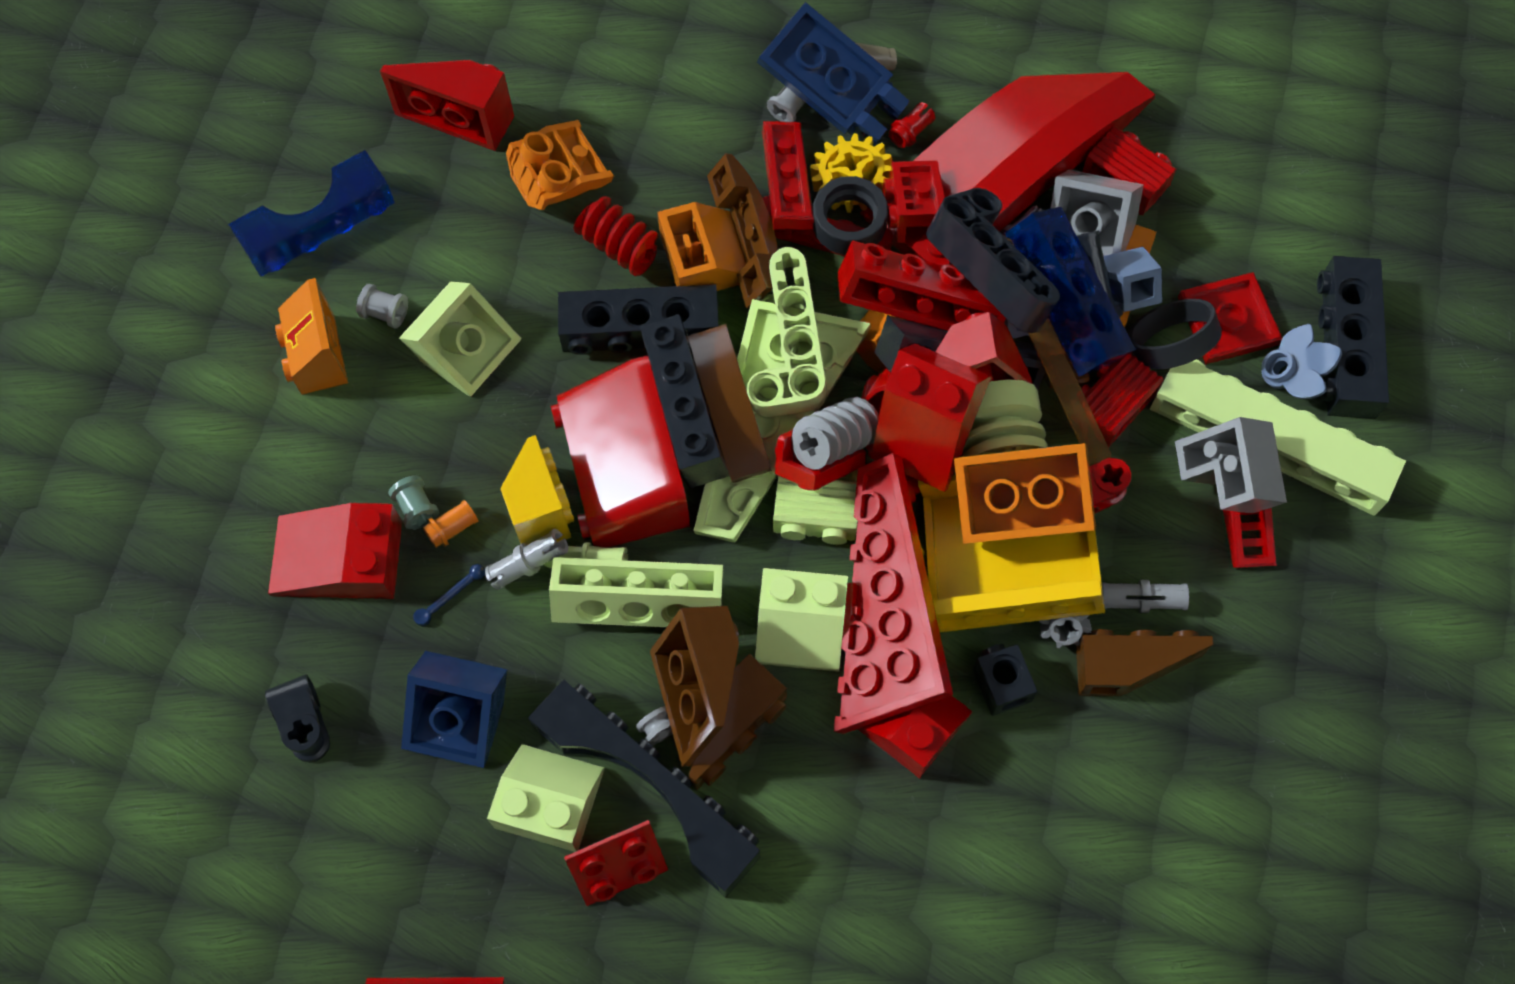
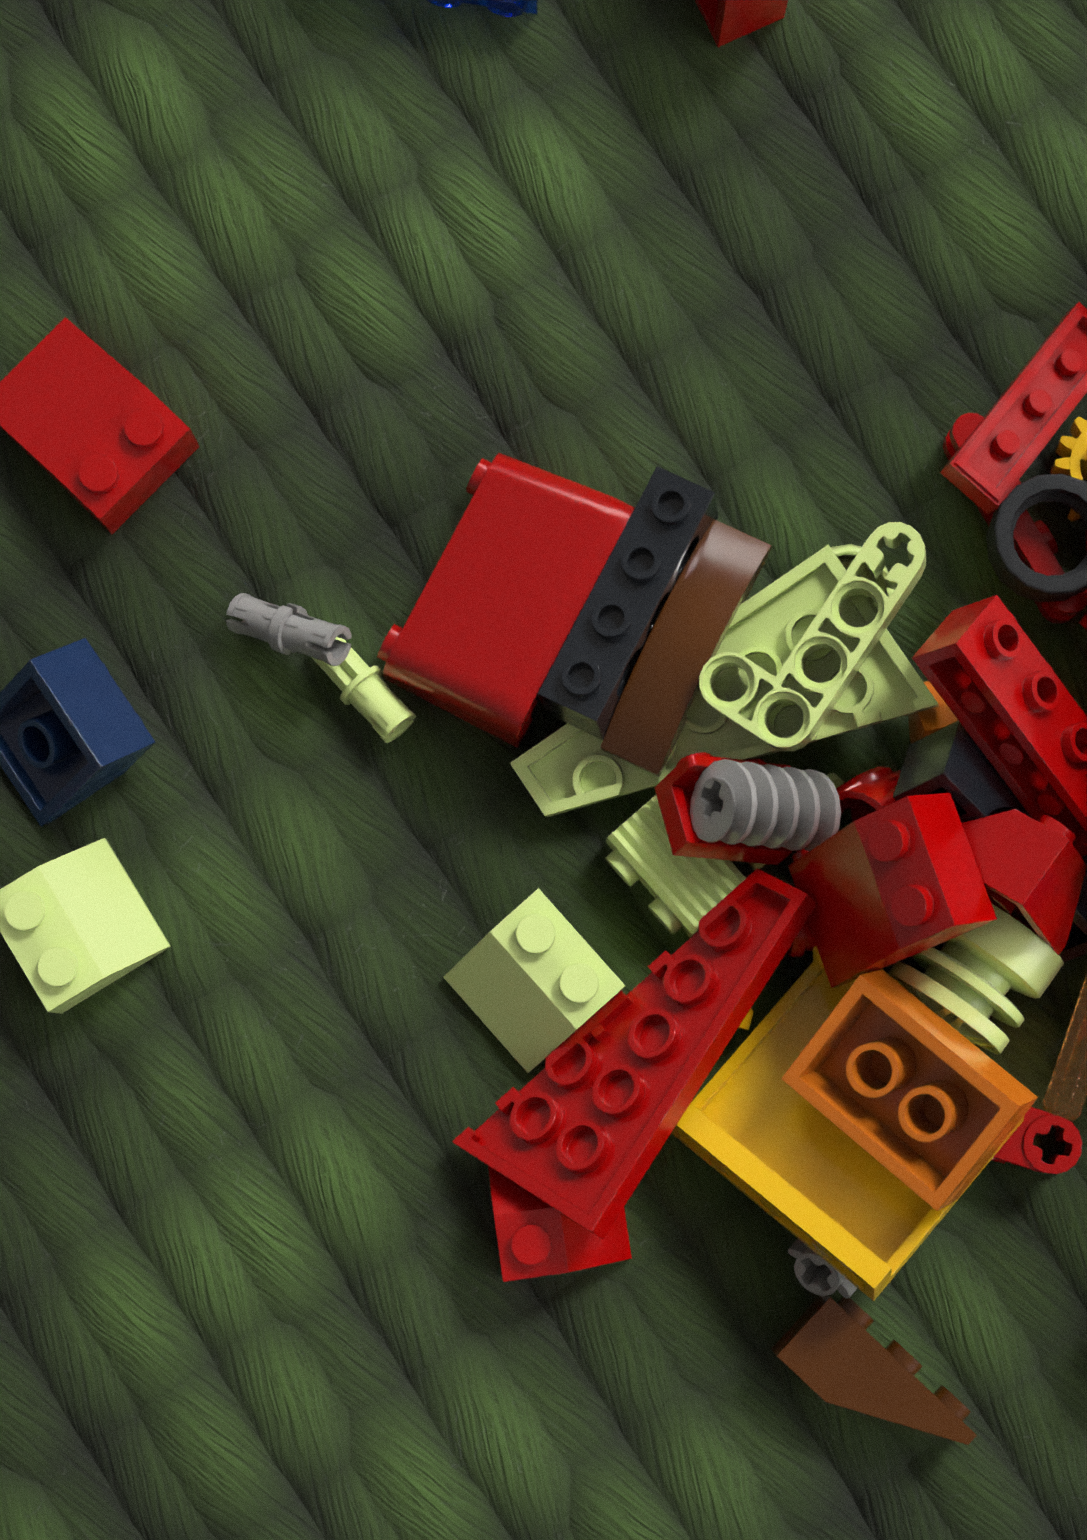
camera: 40 degrees right, 15 degrees up
orange slope [275,278,348,395] -> none
light grey bush [356,284,408,329] -> none
sand green bush [388,475,440,530] -> none
yellowish green slope [399,282,521,396] -> none
dark blue hinge [413,564,485,627] -> none
orange pin [423,500,479,548] -> none
yellow slope [500,435,574,544] -> none
orange slope [506,120,614,210] -> none
black arch [528,680,761,898] -> none
yellowish green brick [549,557,723,627] -> none
black brick [558,284,719,355] -> none
red hinge [564,820,668,906] -> none
red piece [573,196,658,277] -> none
light grey bush [636,706,673,745] -> none
reddish brown slope [650,606,739,767] -> none
orange slope [657,202,746,291] -> none
reddish brown slope [689,653,787,790] -> none
reddish brown slope [707,153,777,308] -> none
black brick [973,644,1038,716] -> none
light grey pin [1102,580,1189,613] -> none

